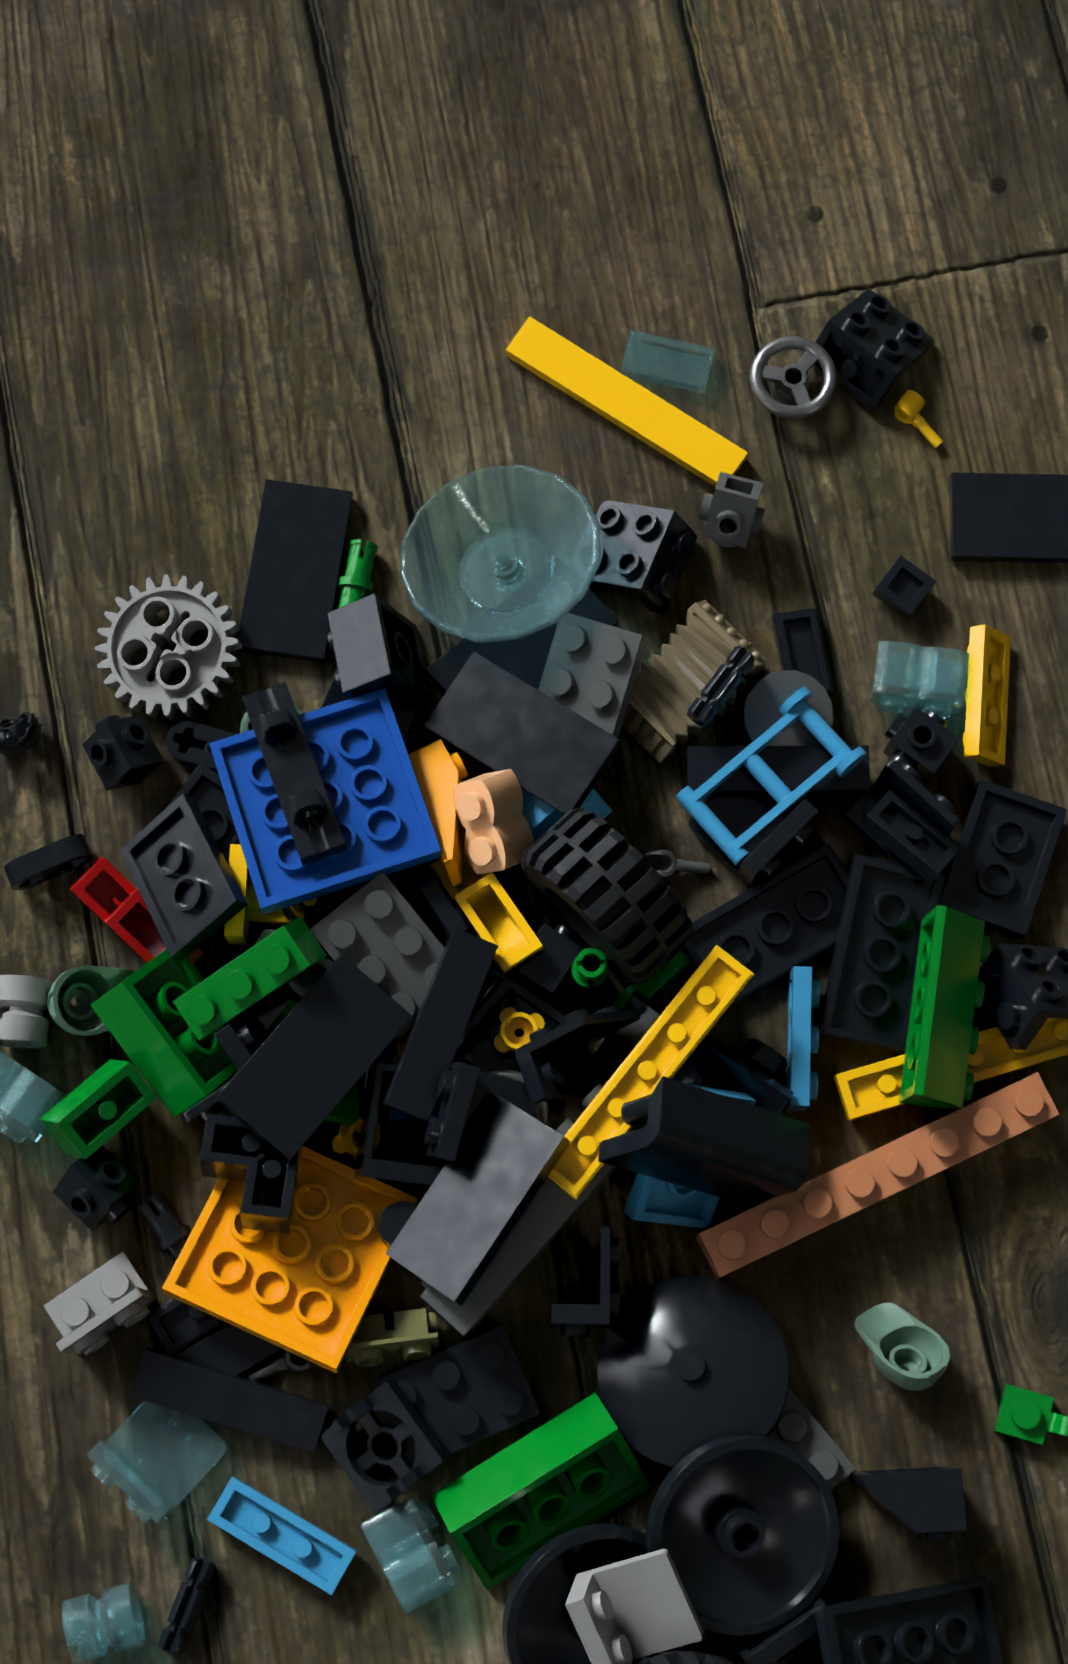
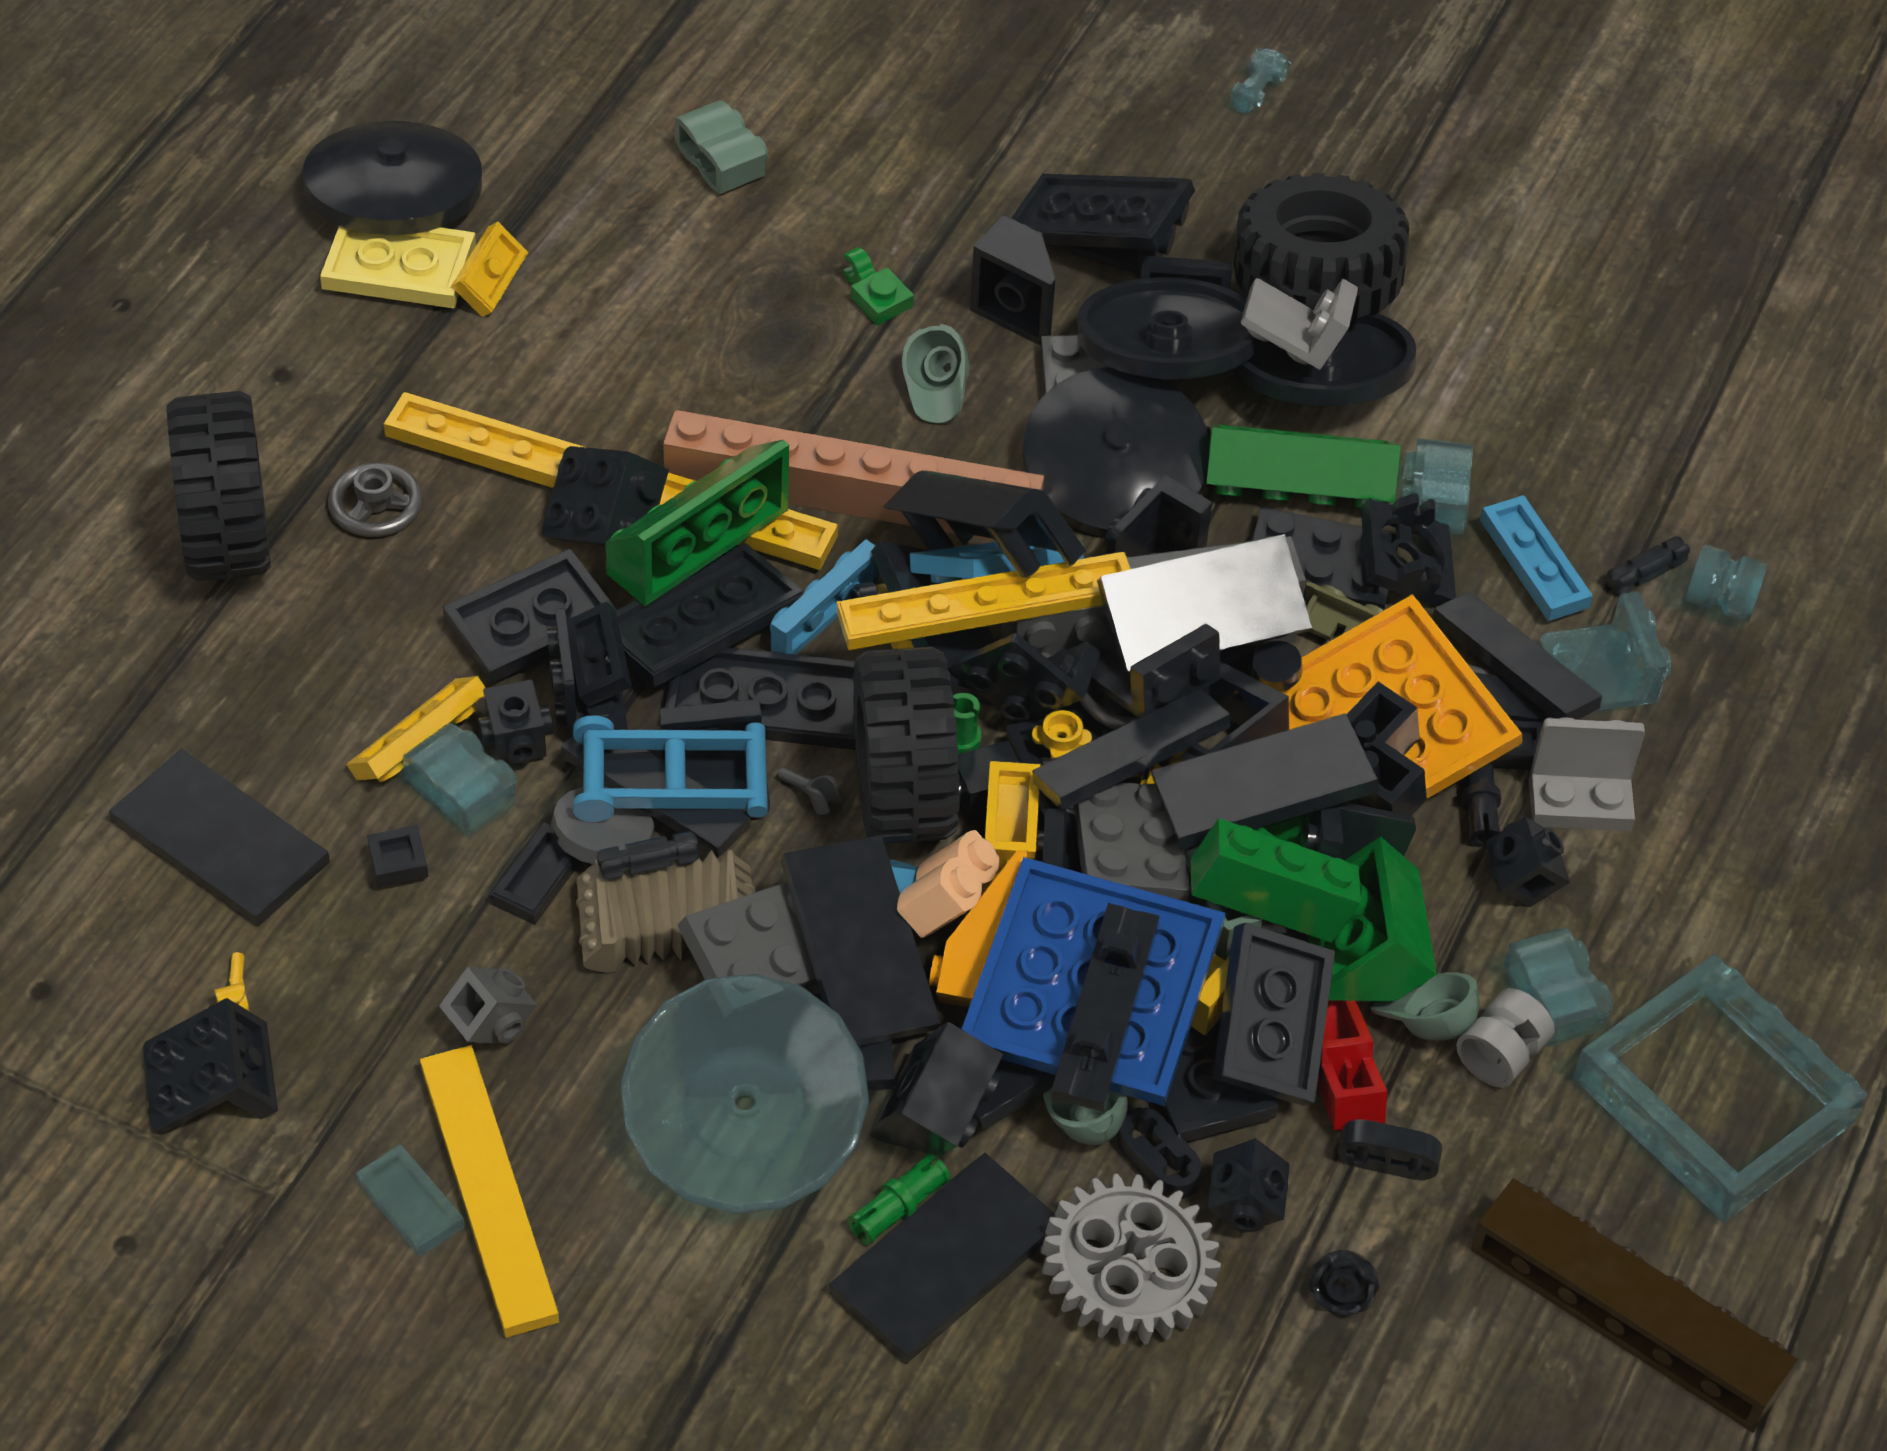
camera: 145 degrees left, 25 degrees down
green brick [39,1059,157,1160] -> none
black bracket [572,500,698,614] -> none
flat silver piece [750,336,837,419] -> none

